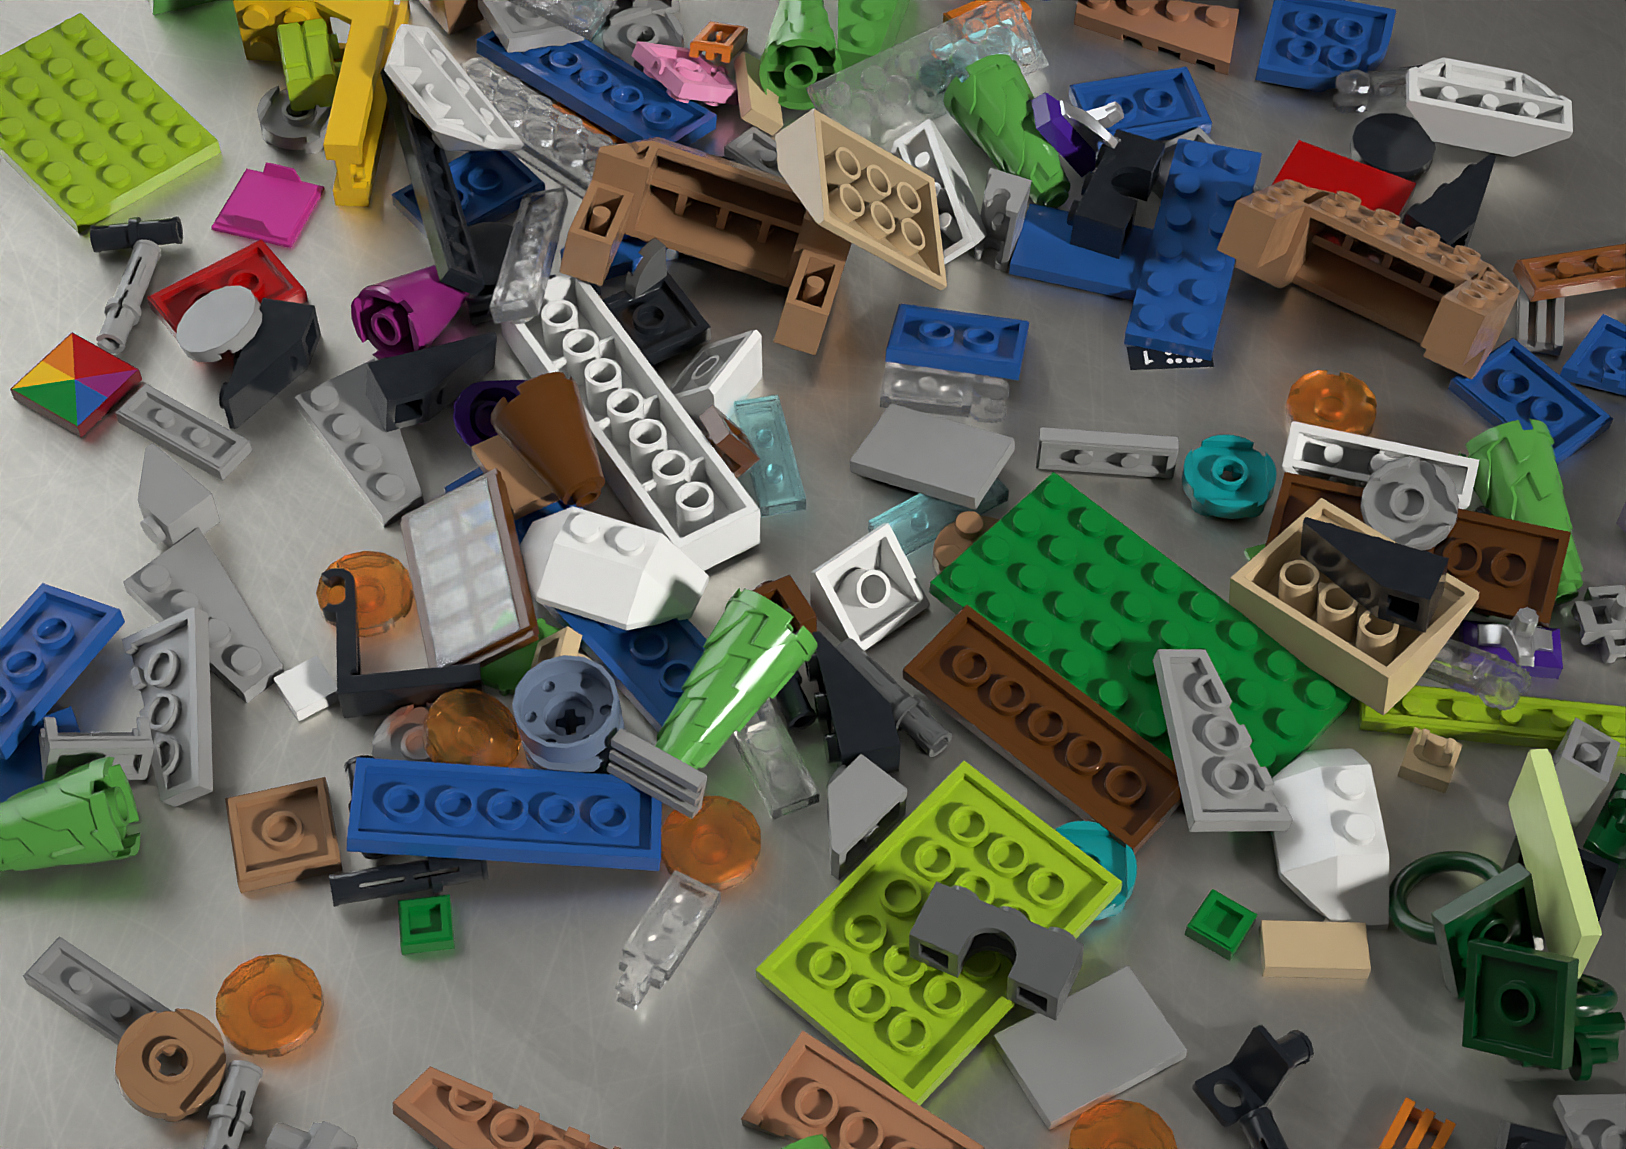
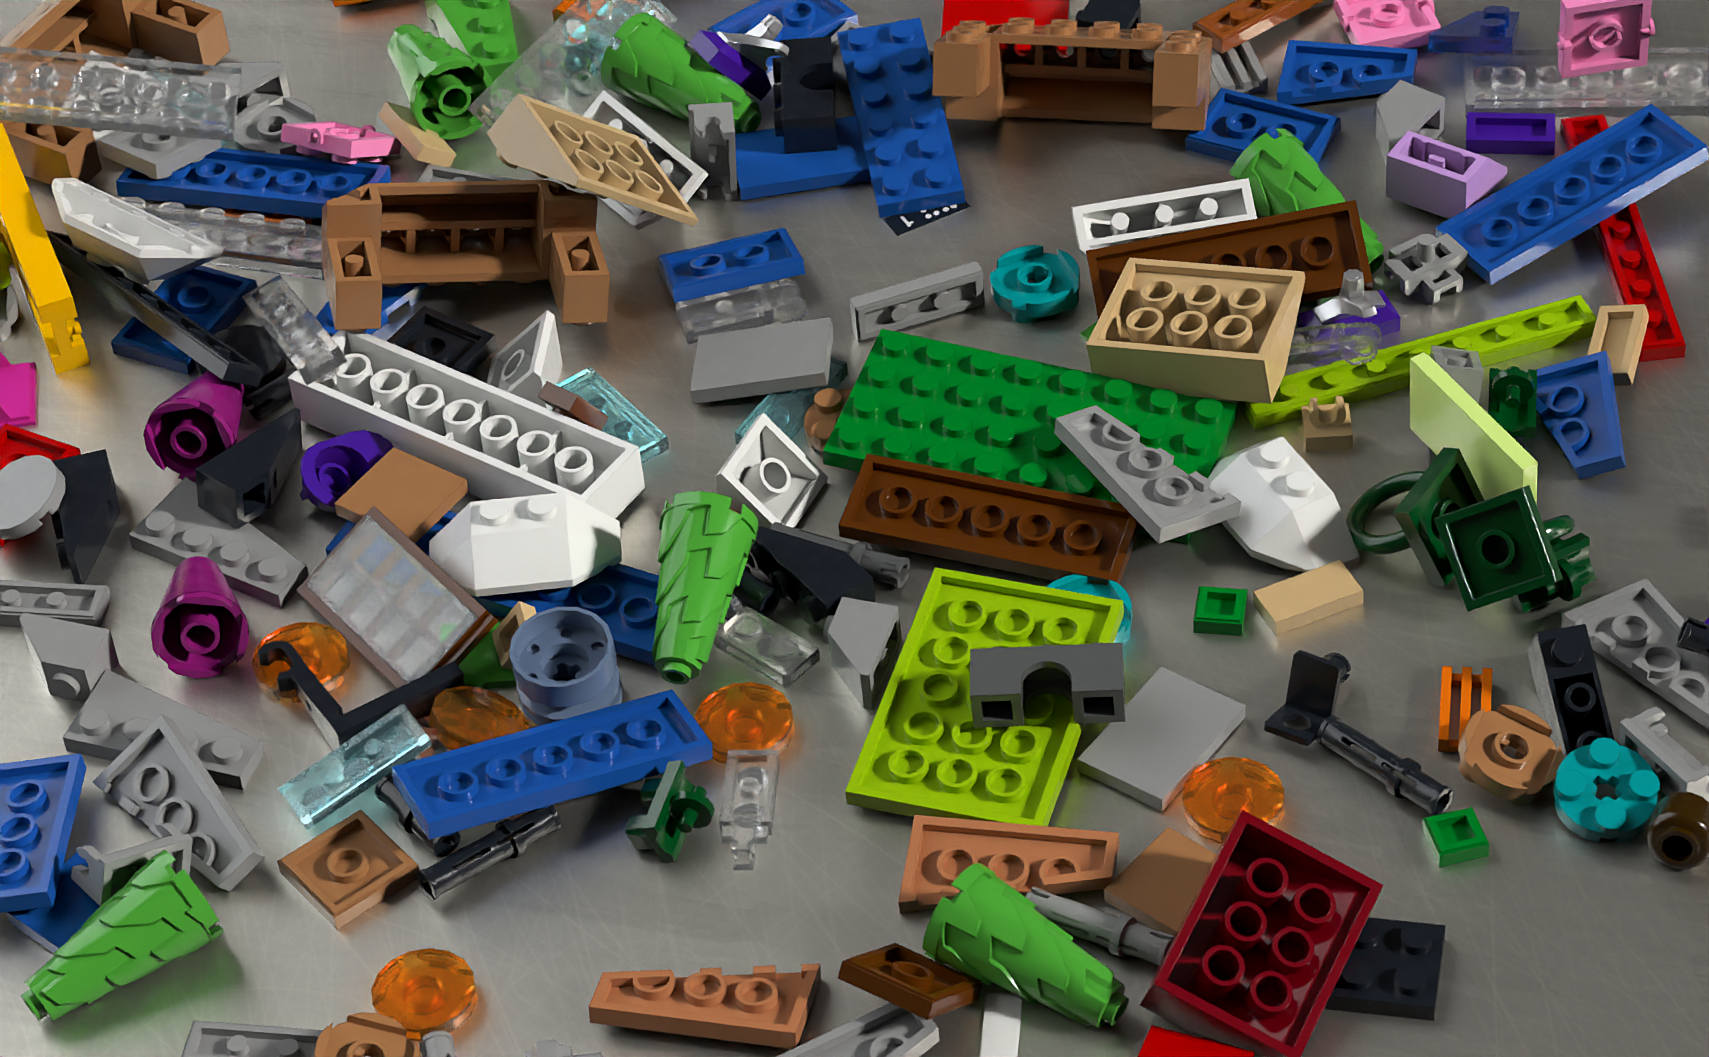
camera: 20 degrees left, 10 degrees down
white tile [273,655,339,722] -> none
green tile [398,894,455,955] -> none
reddish brown cone [491,372,605,507] -> none
light grey tile [607,728,707,819] -> none
dark grey tile [625,237,667,299] -> none
orange tile [689,21,748,63] -> none
clear orange tile [1285,370,1377,436] -> none
black slope [1300,517,1449,633] -> none
light grey tile [1361,457,1459,550] -> none
none -> magenta cone [151,556,249,679]
none -> clear light blue plate [278,704,433,830]
none -> dark green hips [625,760,715,863]

